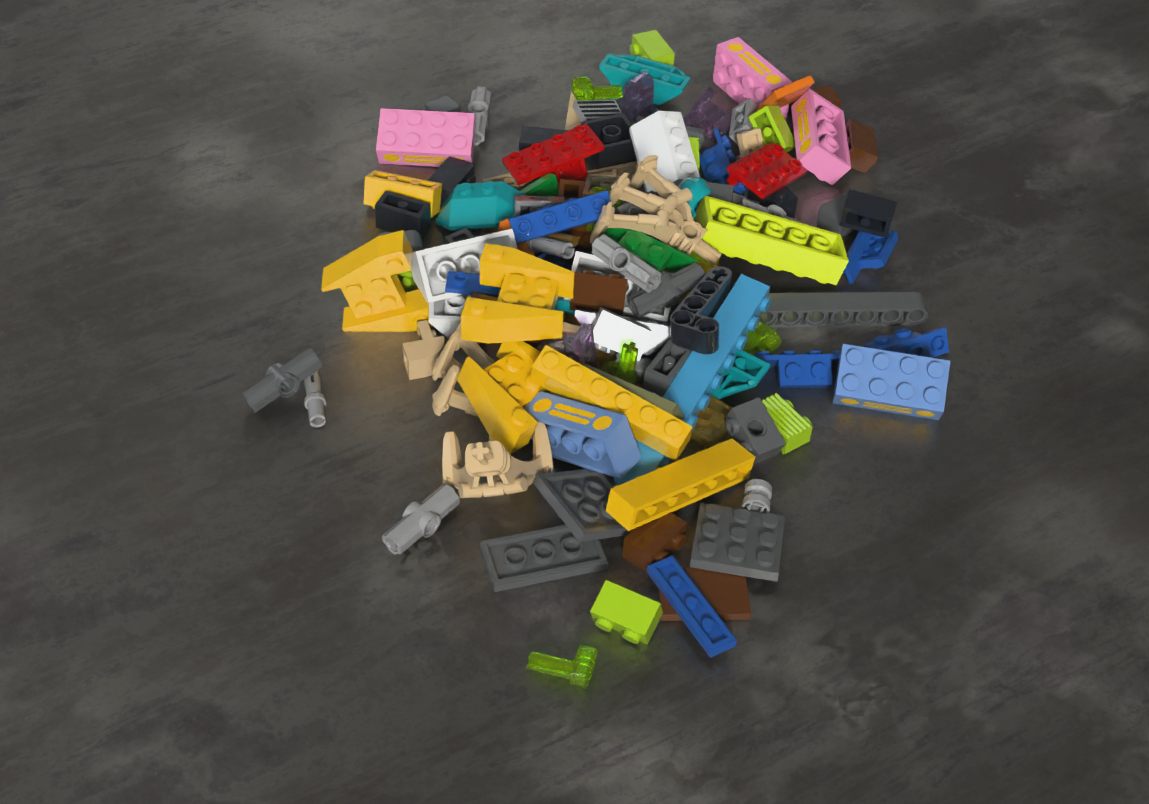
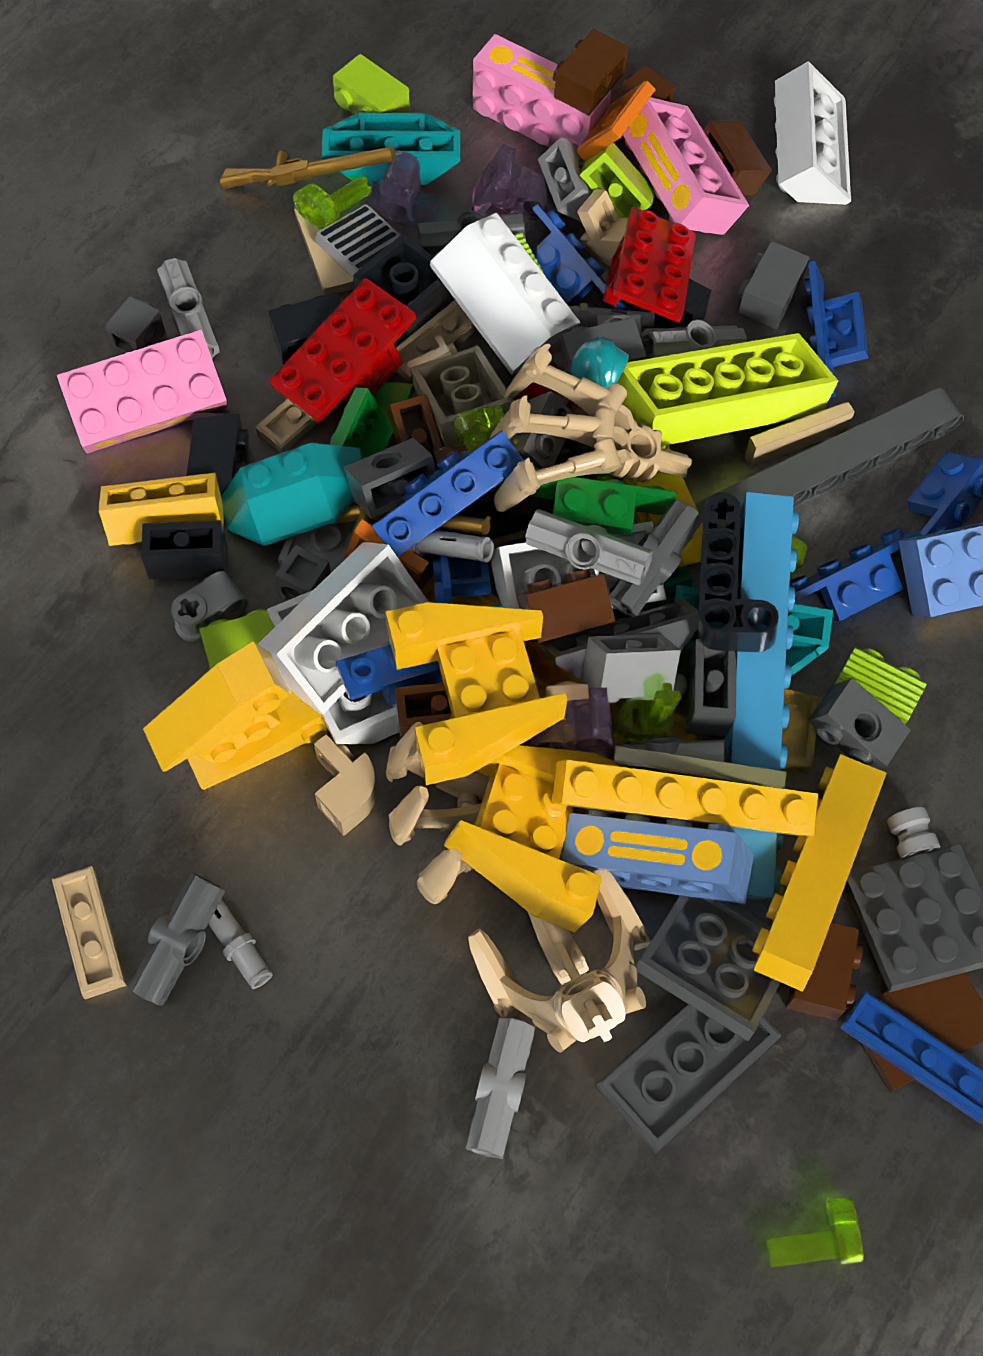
camera: 25 degrees left, 20 degrees up
lime brick [590,580,663,645] -> none
black brick [839,189,897,238] -> none
none -> tan tile [52,866,127,999]
none -> pearl gold piece [220,146,396,189]
none -> reddish brown brick [553,29,629,116]
none -> tan tile [744,402,855,467]
none -> white slope [774,61,851,205]

